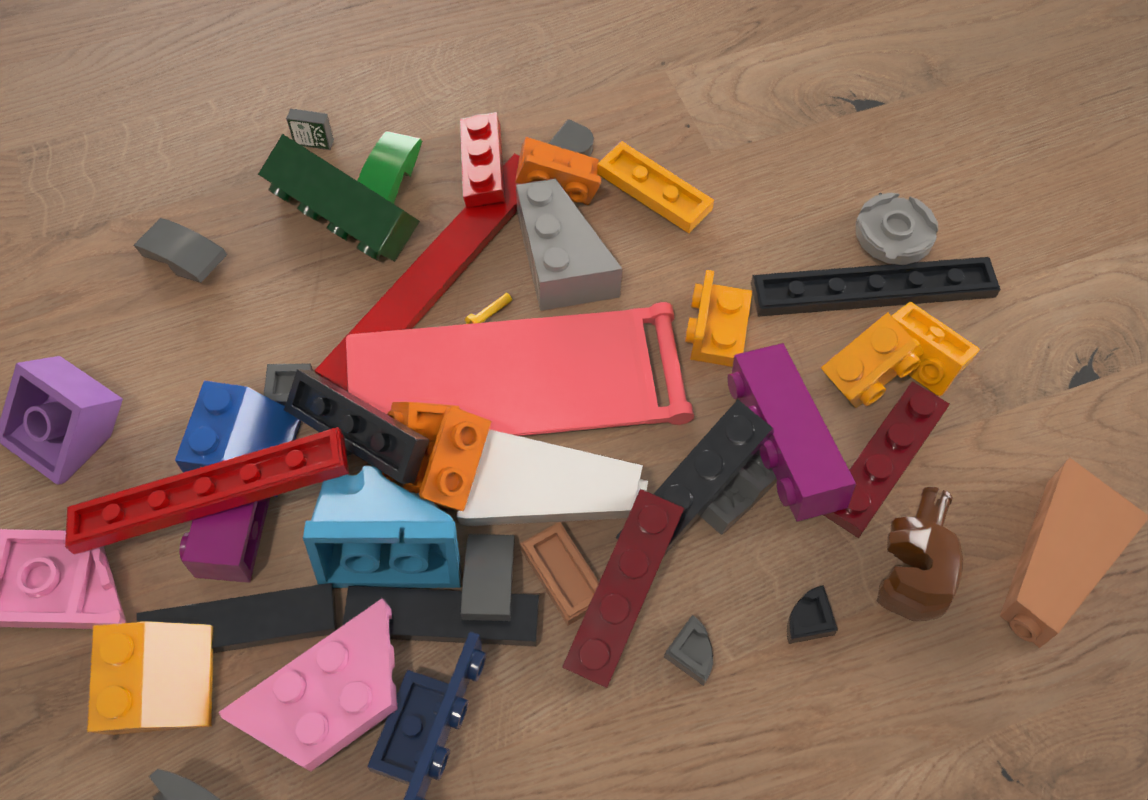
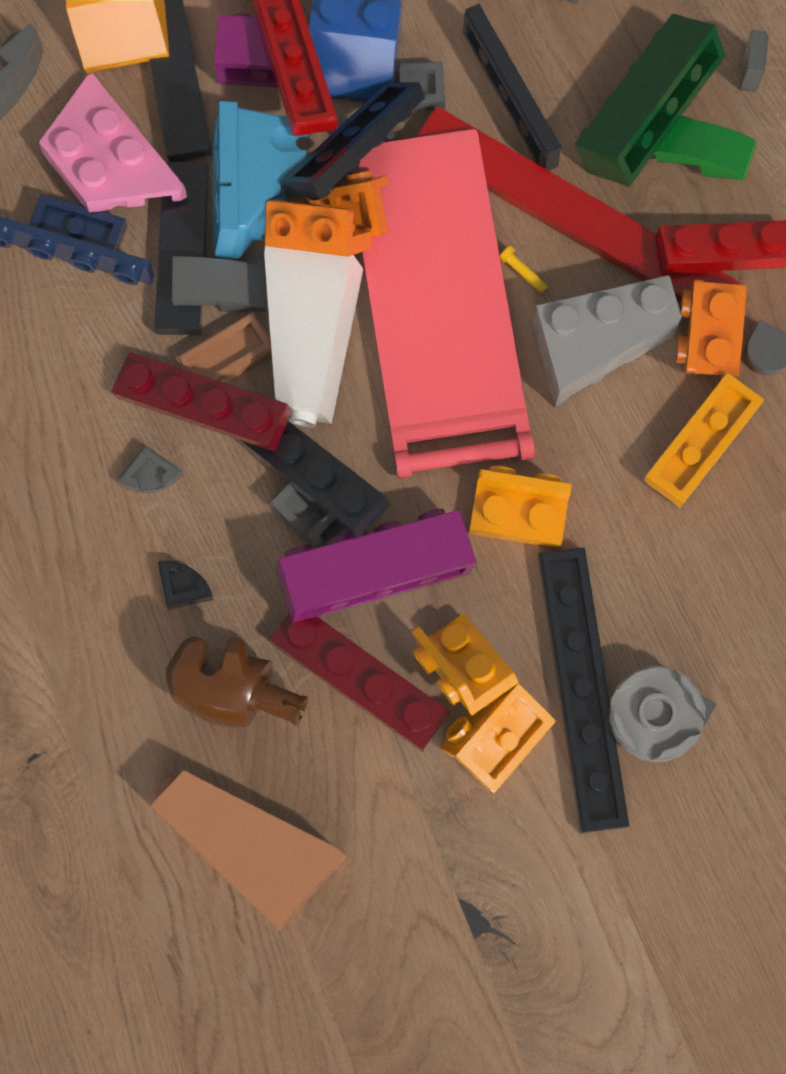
camera: 90 degrees right, 15 degrees up
none -> black tile [463,4,562,171]

